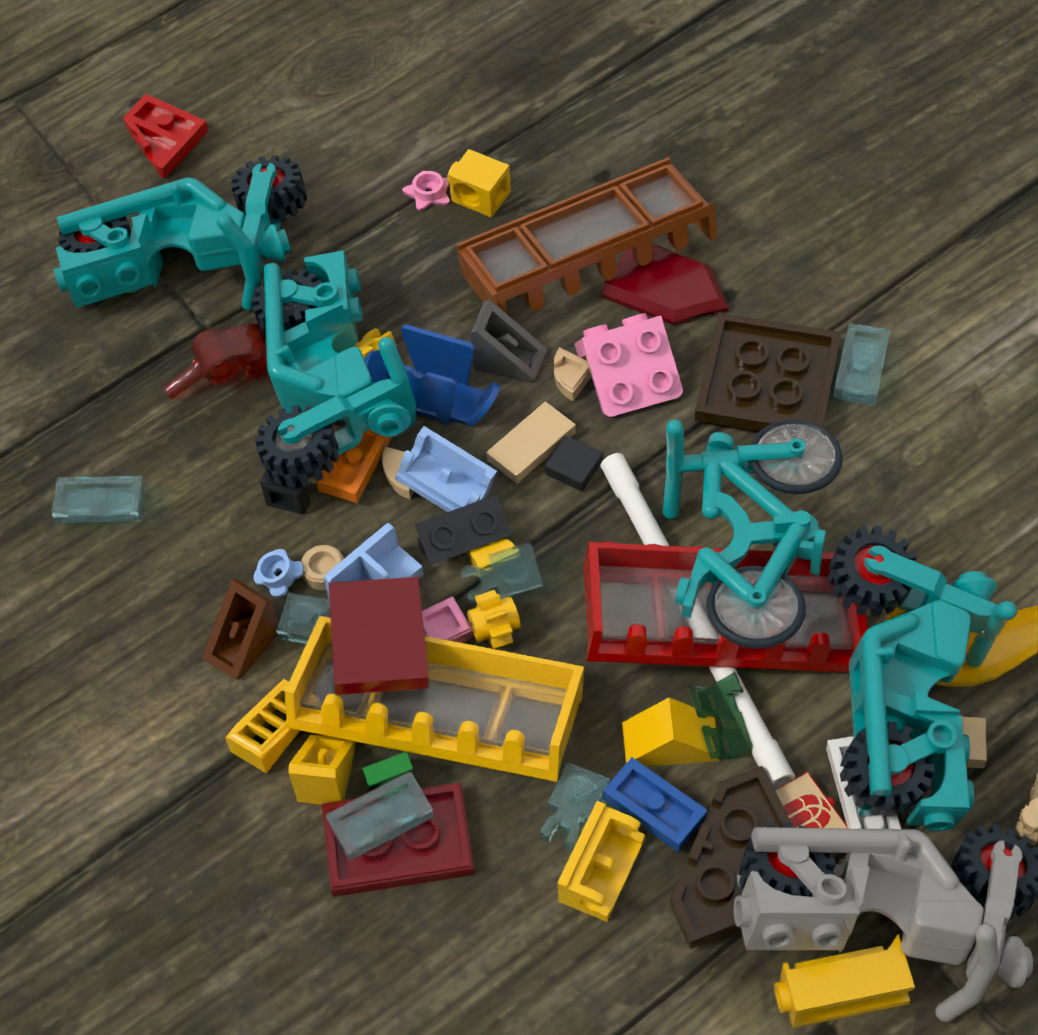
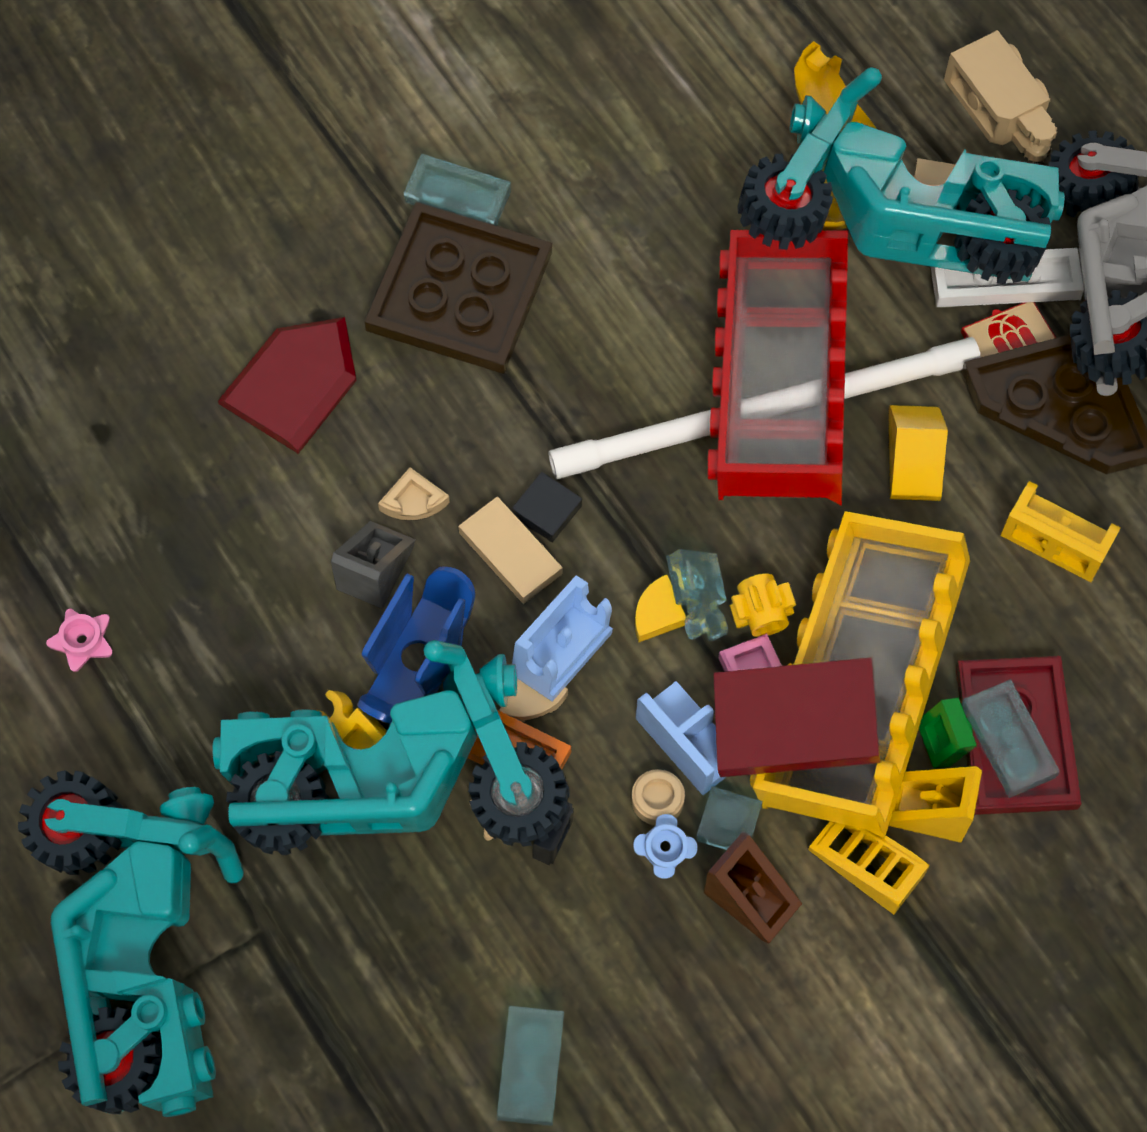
camera: 90 degrees left, 10 degrees up
clear red beam [163,323,269,400] -> none
black hinge [414,494,512,565] -> none
yellow brick [447,149,511,218] -> none
dark orange window [456,157,717,315] -> none
clear light blue plate [540,762,610,852] -> none
bright pink bracket [575,313,683,417] -> none
blue plate [603,757,708,853] -> none
piece [662,419,843,649] -> none
clear green piece [688,672,753,760] -> none

